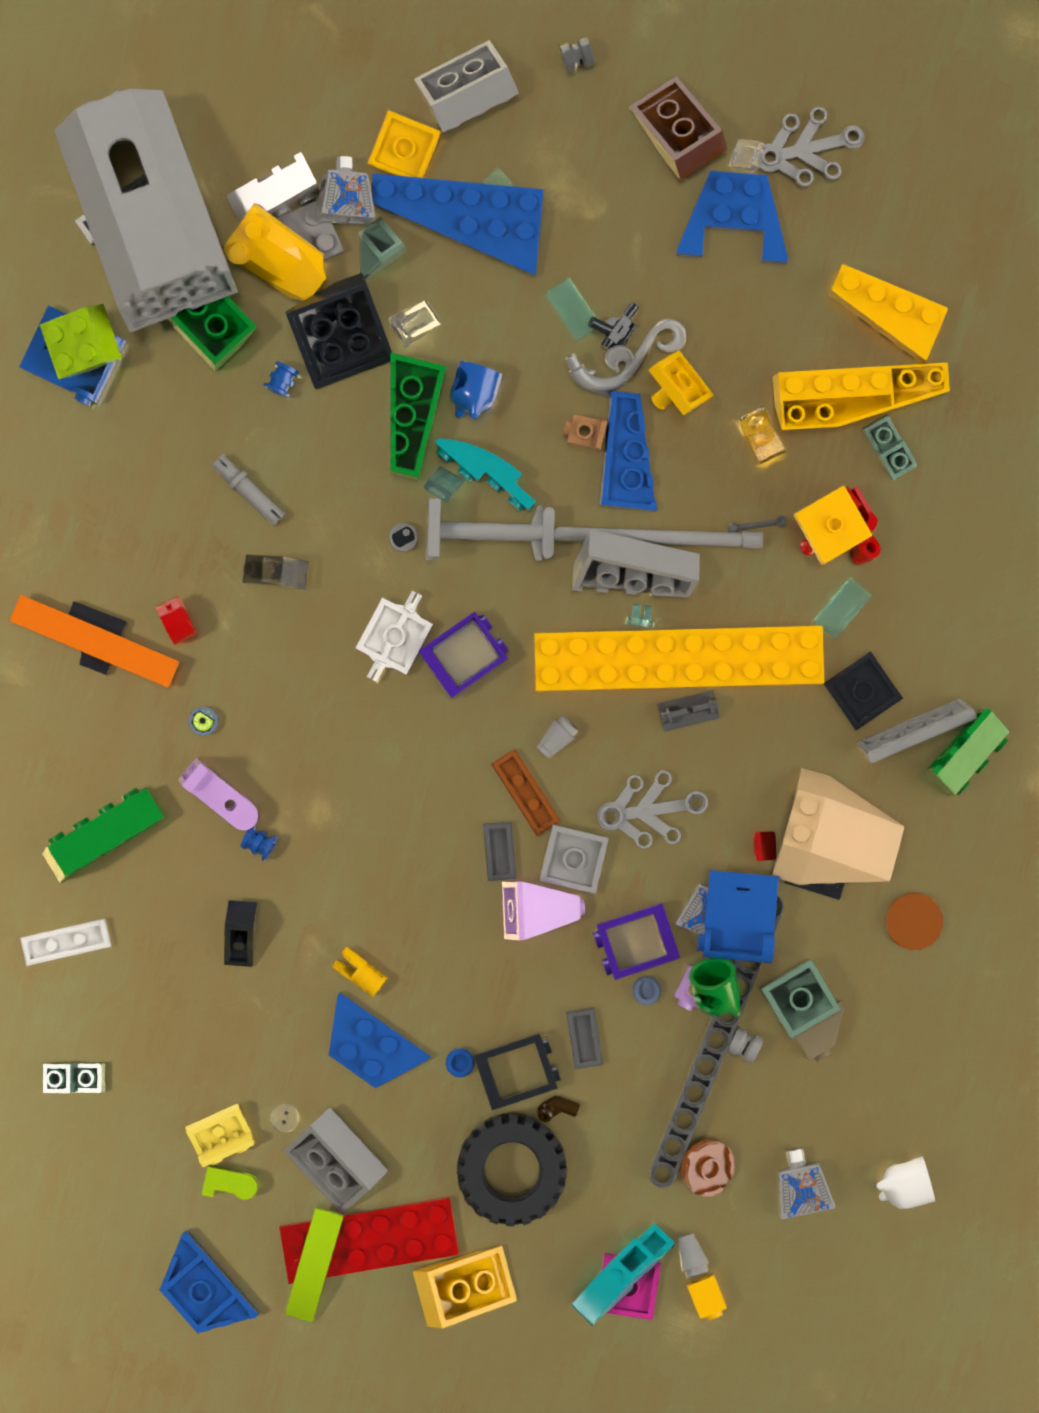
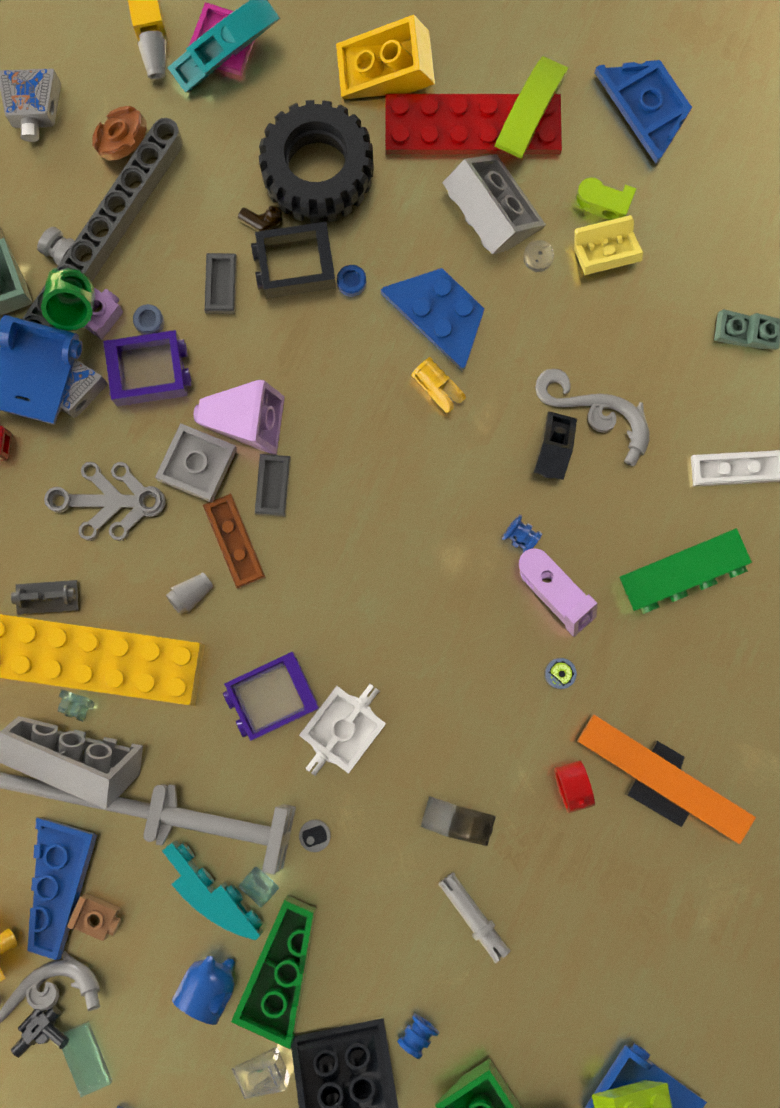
camera: 170 degrees left, 5 degrees down
none -> light grey plant [535,368,650,466]

